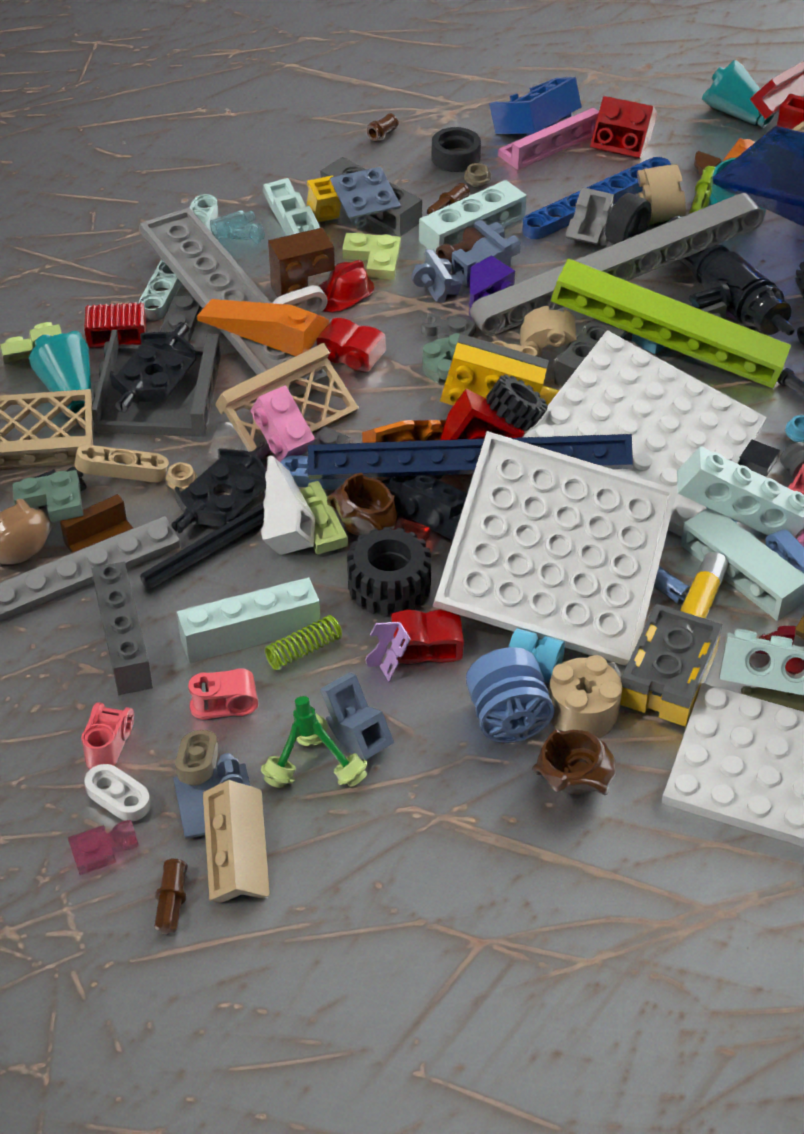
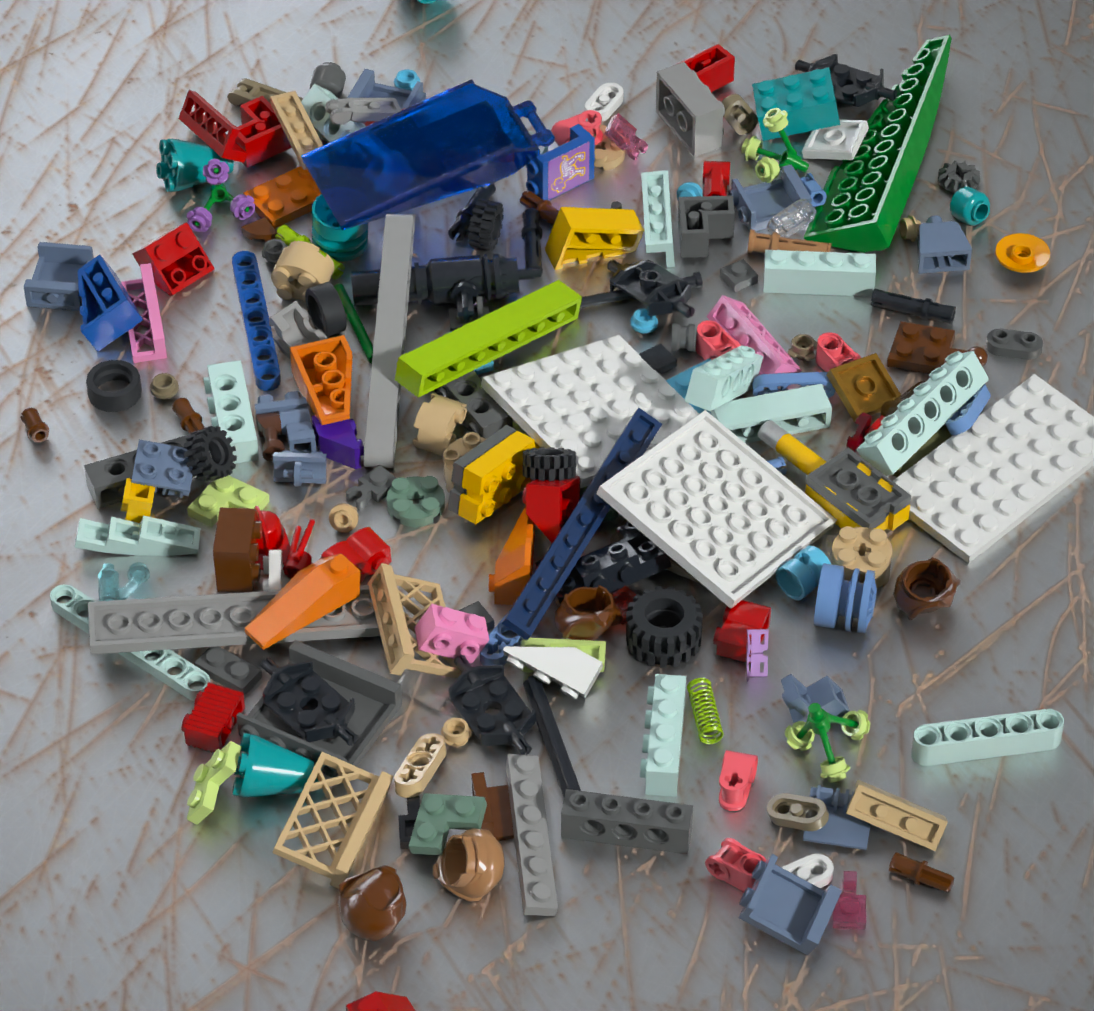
camera: 65 degrees left, 0 degrees up
none -> sand blue panel [23,242,94,311]
none -> black tyre [184,426,237,482]
none -> medium lavender plant [186,159,255,232]
none -> dark grey plate [262,239,286,264]
none -> red plant [283,519,338,579]
none -> orange wedge [290,335,353,425]
none -> tan plate [329,503,359,532]
none -> sand blue panel [738,854,842,955]
none -> light aqua beam [911,709,1064,766]

